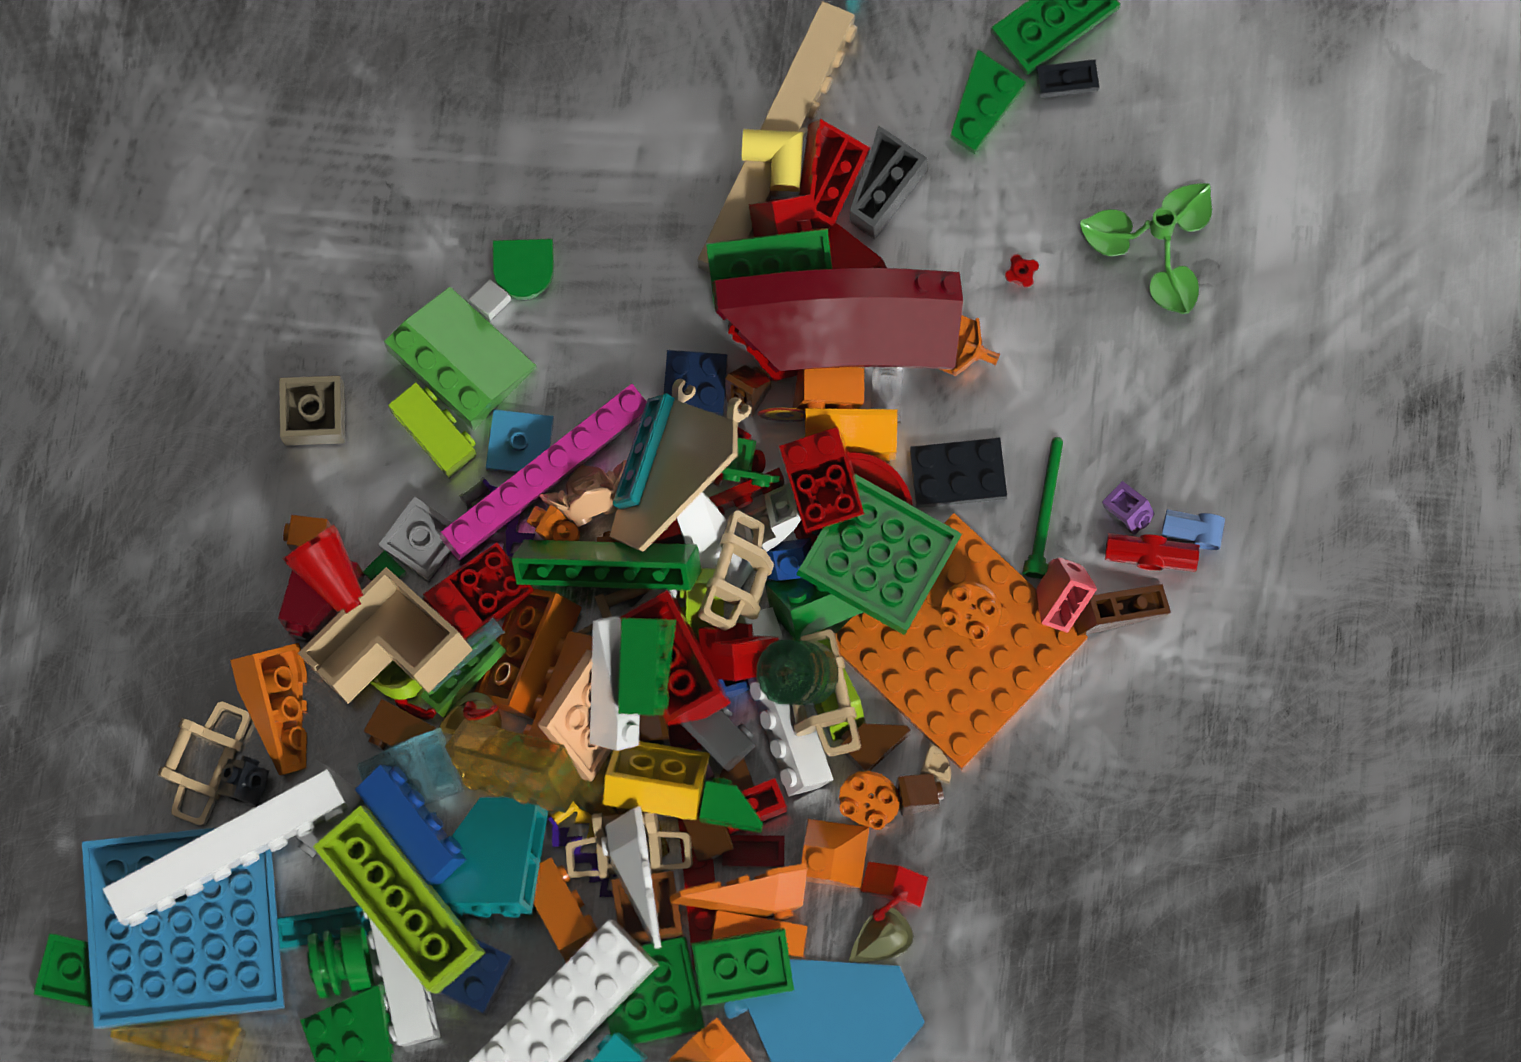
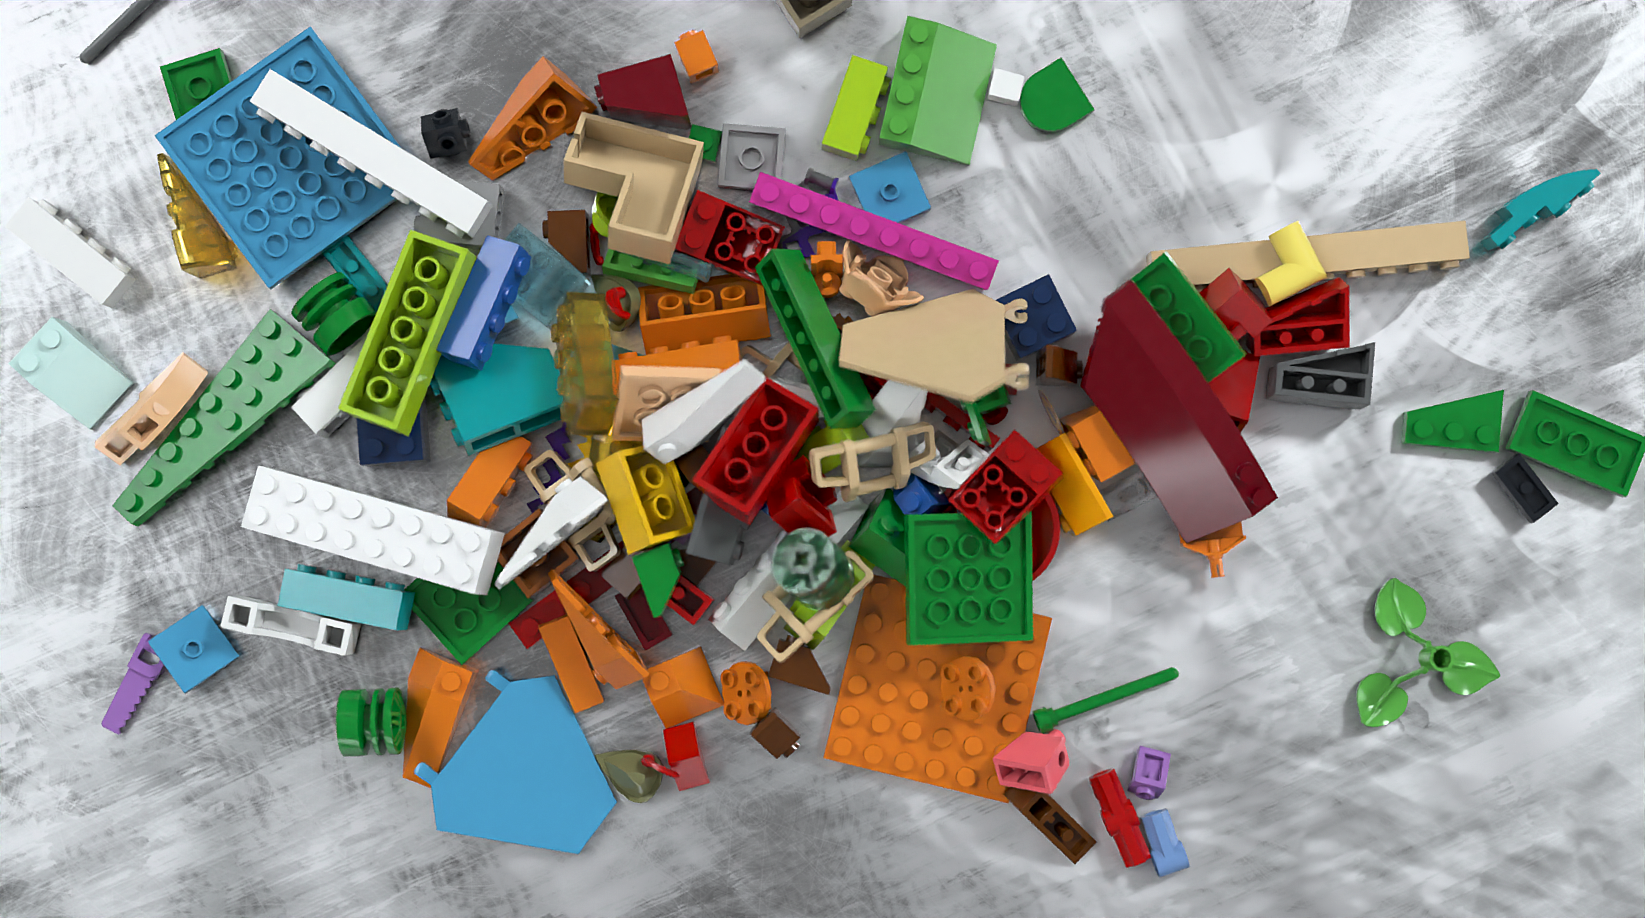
camera: 60 degrees right, 10 degrees up
tan bar [157,701,251,827] -> none
red cone [283,525,363,614] -> none
teal tile [612,393,675,510] -> none
green wedge [618,618,676,716] -> none
green tile [691,927,794,1006] -> none
black plate [909,438,1007,508] -> none
tan tile [920,744,951,784] -> none
red plate [1005,254,1039,288] -> none

